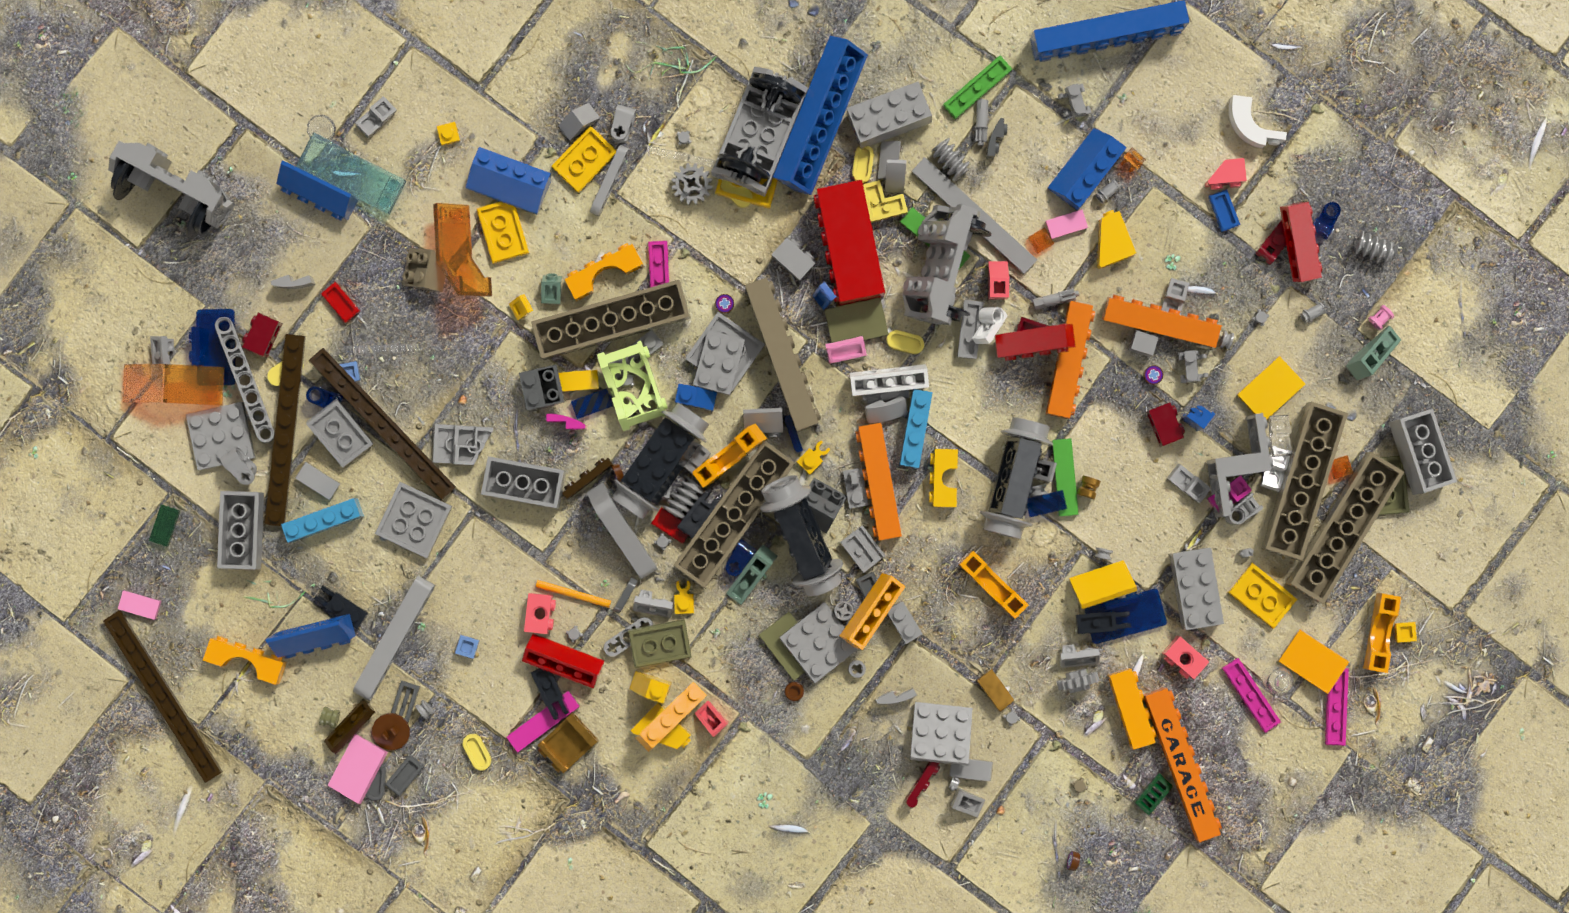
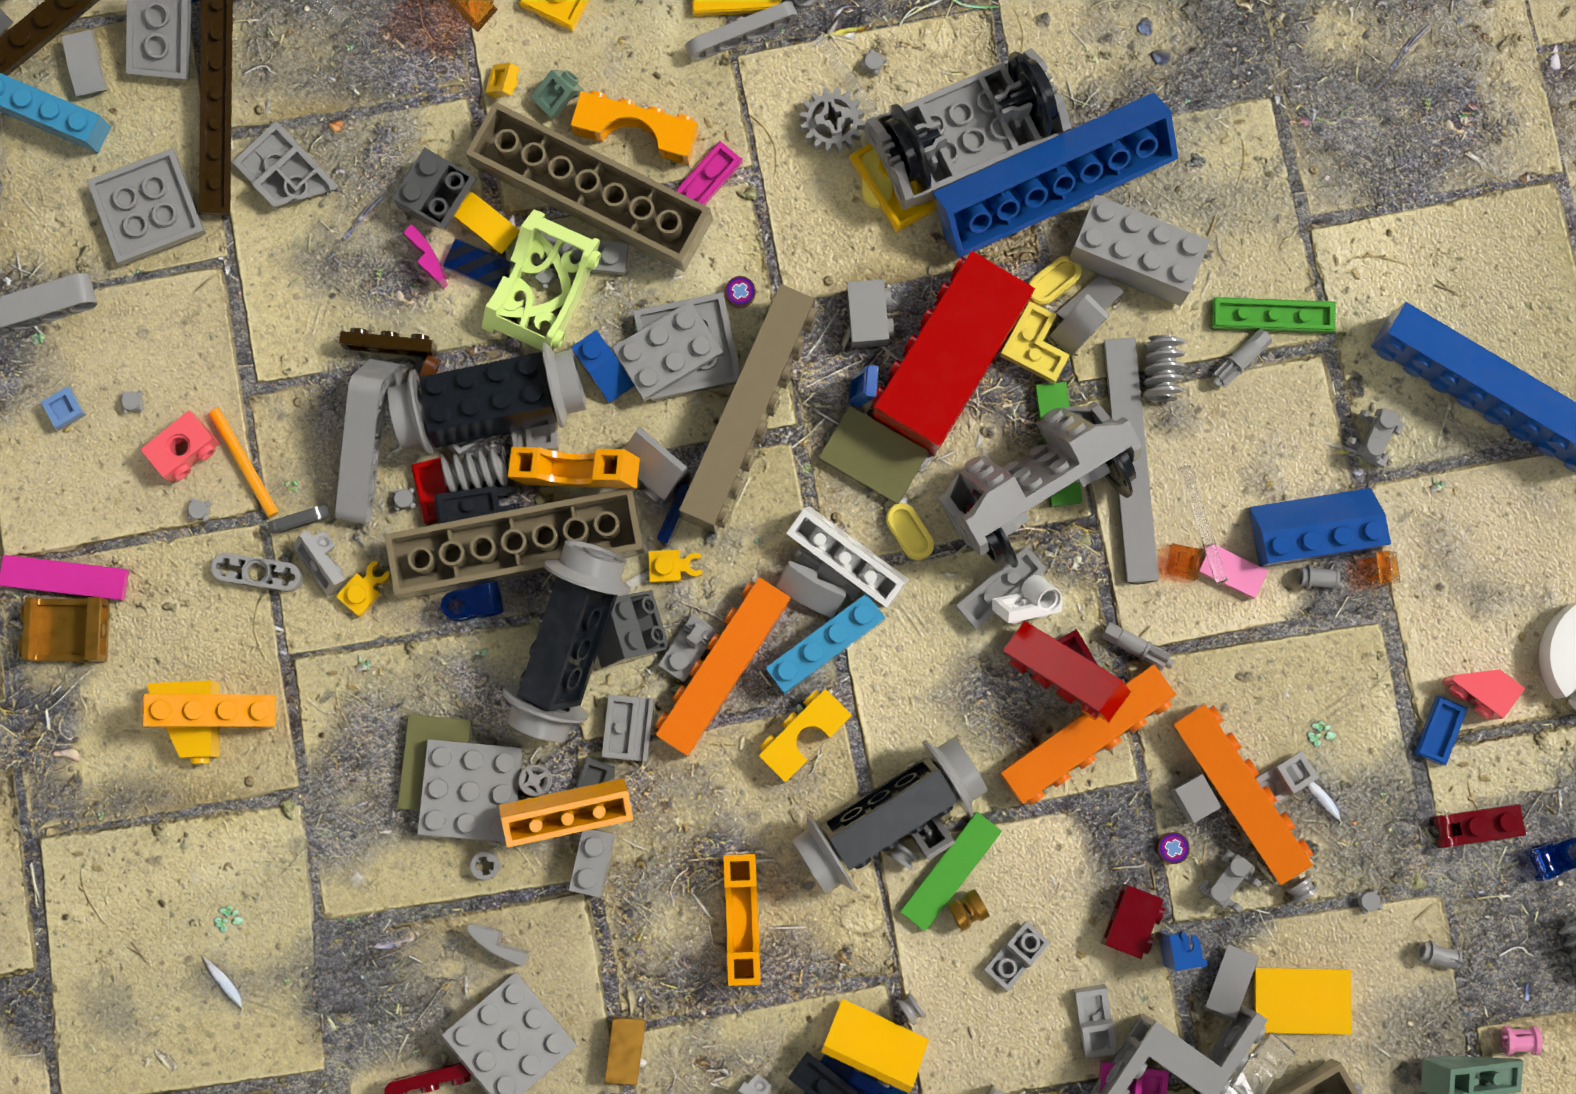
camera: 40 degrees right, 5 degrees down
light grey brick [481,456,566,509] -> none
red brick [522,634,605,689] -> none
black hinge [531,668,570,720] -> none
olive tile [628,619,692,668] -> none
yellow slope [630,671,672,704] -> none
coral slope [694,700,728,737] -> none
sand green slope [726,545,778,605] -> none
reddish brown tile [785,682,804,701] -> none
bright pink tile [825,336,867,364] -> none
dark grey slope [986,118,1008,159] -> none
coral slope [988,261,1009,300] -> none
clear blue tile [1026,490,1068,518] -> none
yellow slope [1097,210,1137,270] -> none
brick [1280,202,1322,282] -> none
none -> light grey piece [121,390,144,413]
none -> light grey slope [982,921,1051,993]
none -> clear bar [1178,464,1228,584]
none -> light grey slope [1205,944,1259,1021]

